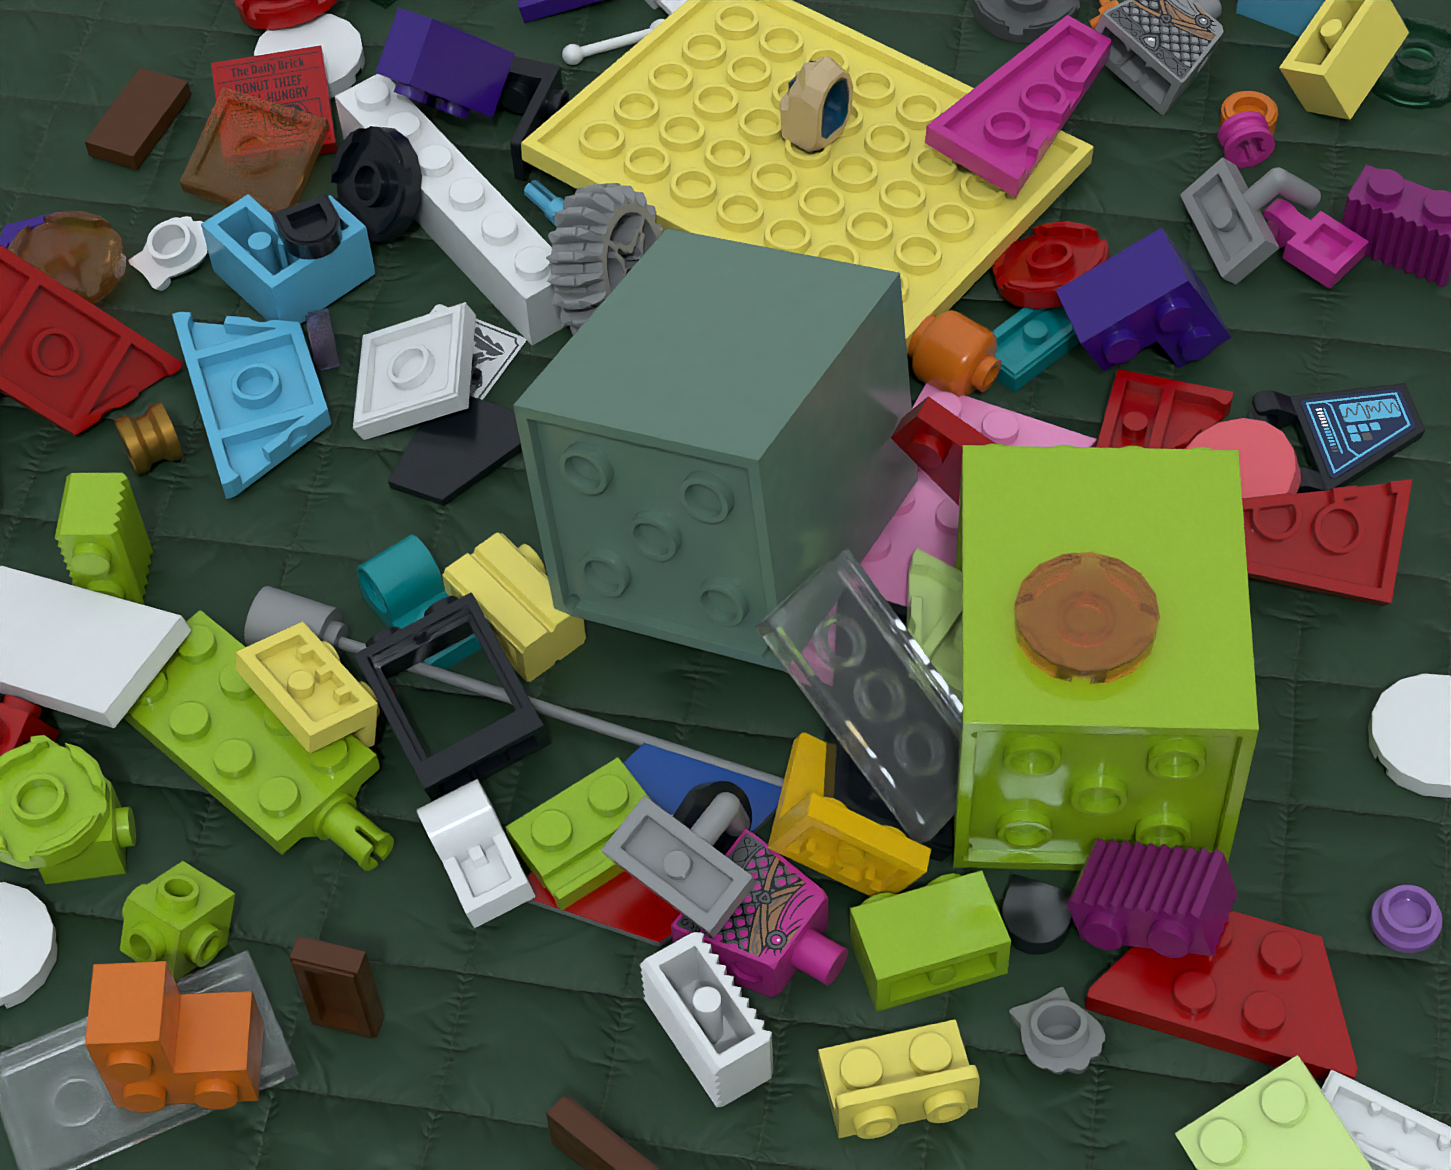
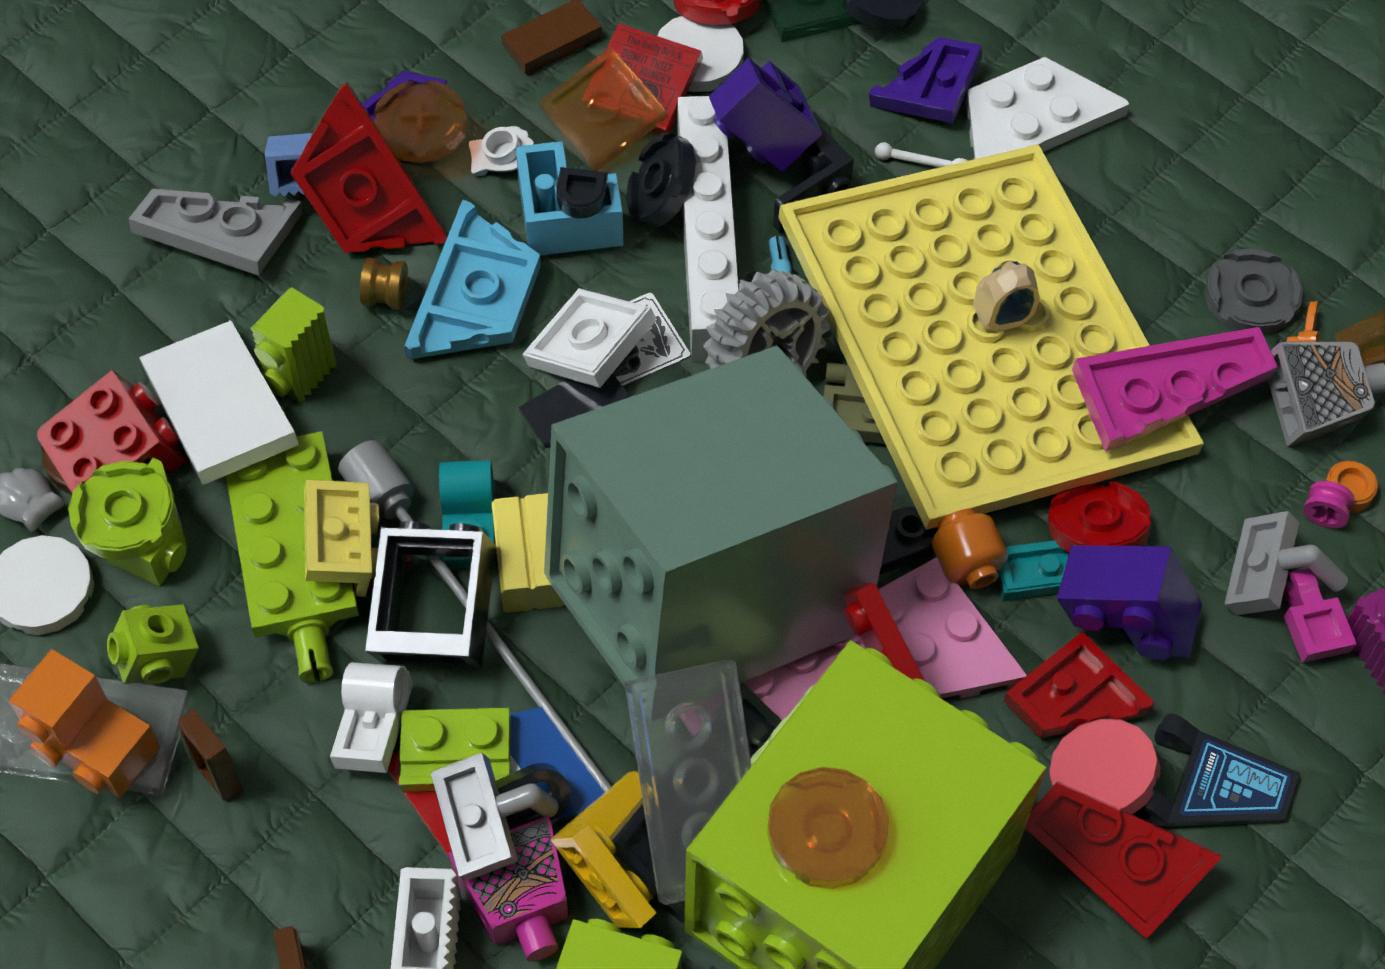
camera: 30 degrees right, 5 degrees up
tile [305,308,340,370] -> none

